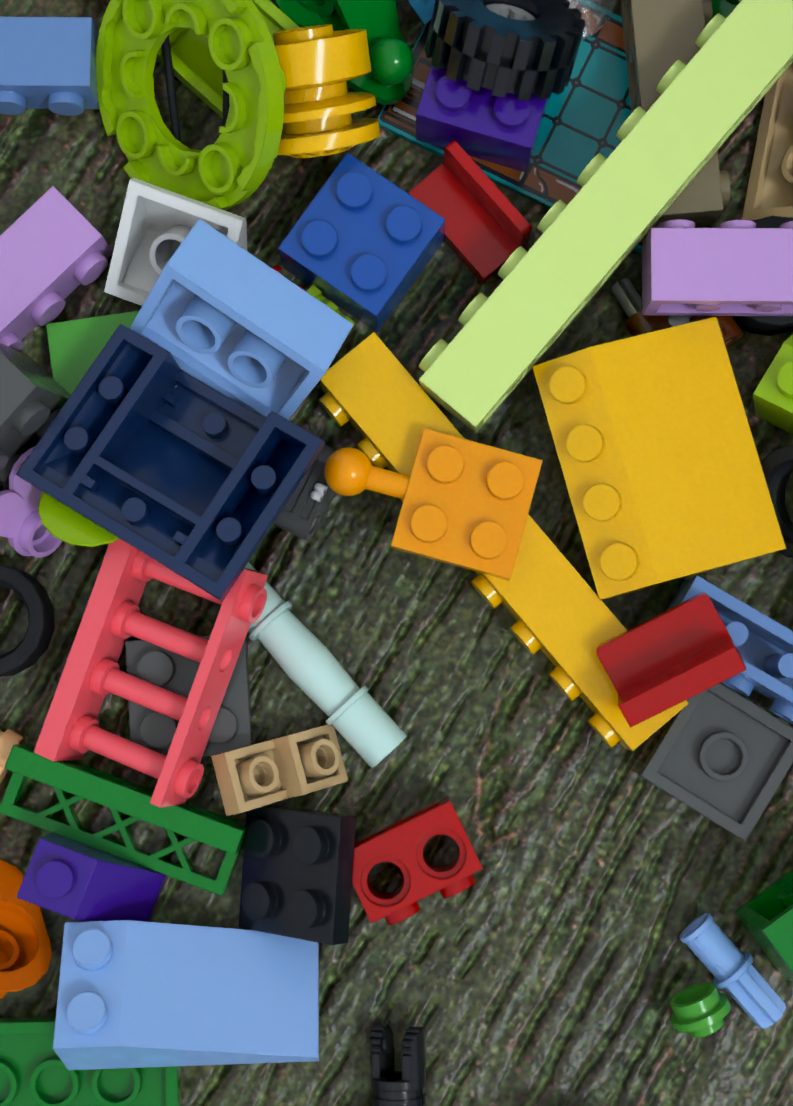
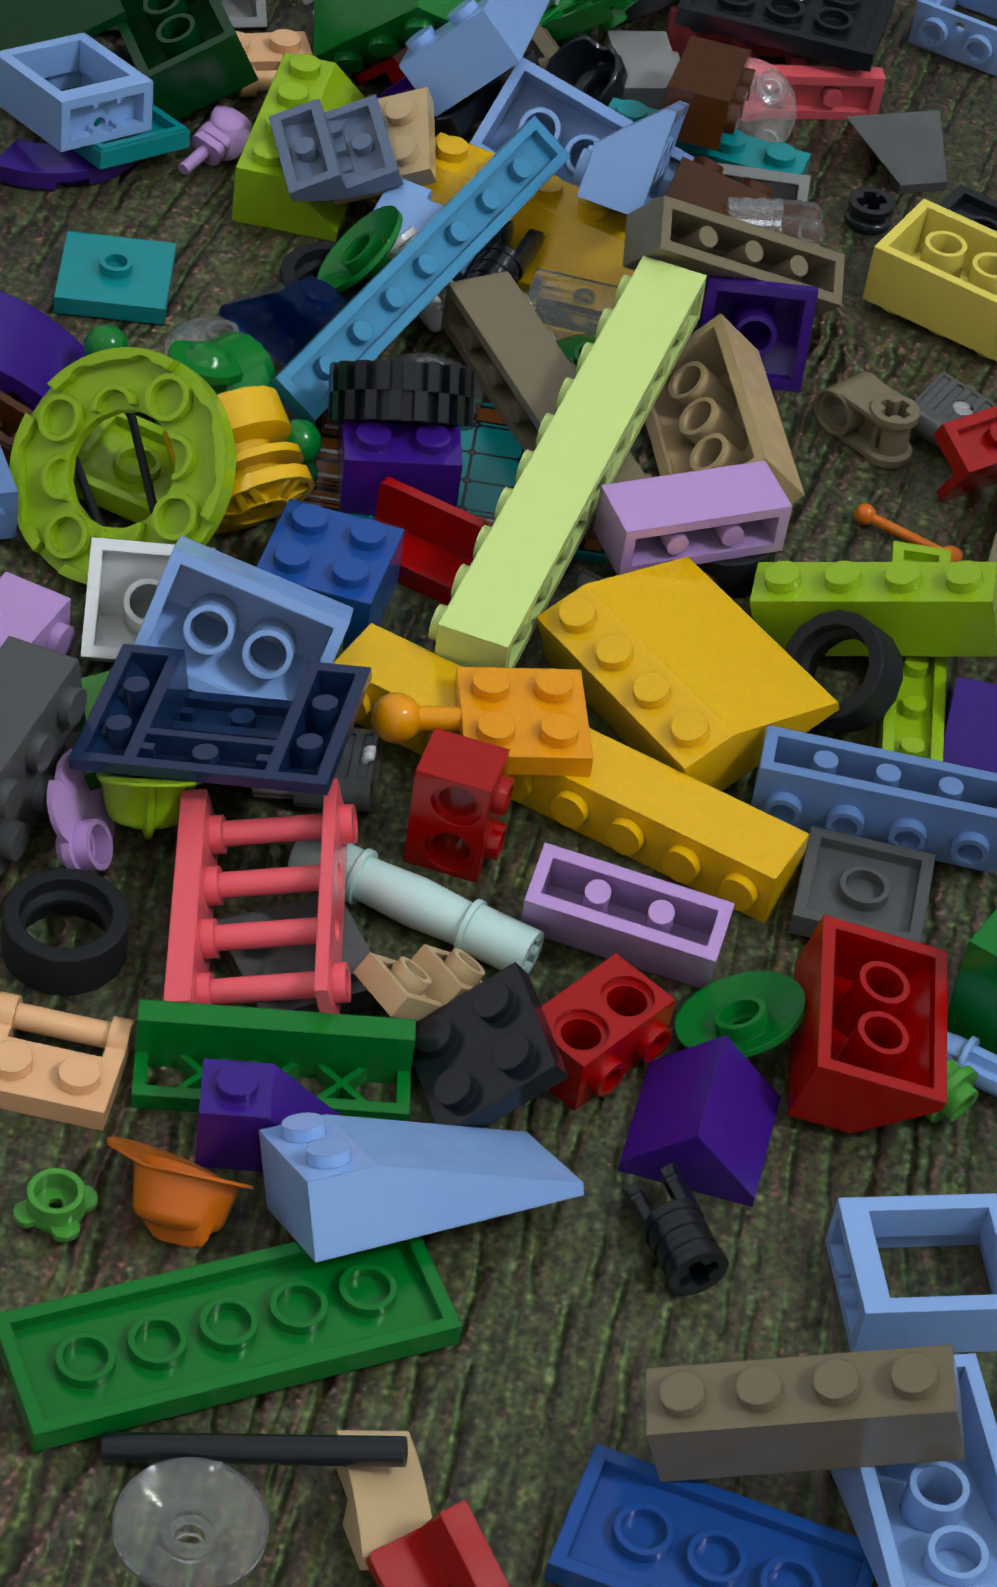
camera: 30 degrees left, 40 degrees down
red panel [596,593,747,728] -> none
none -> red brick [403,728,515,883]
none -> lavender brick [521,842,735,989]
none -> dark purple slope [618,1035,781,1207]
none -> green dish [675,971,807,1058]
none -> red slope [787,915,948,1133]

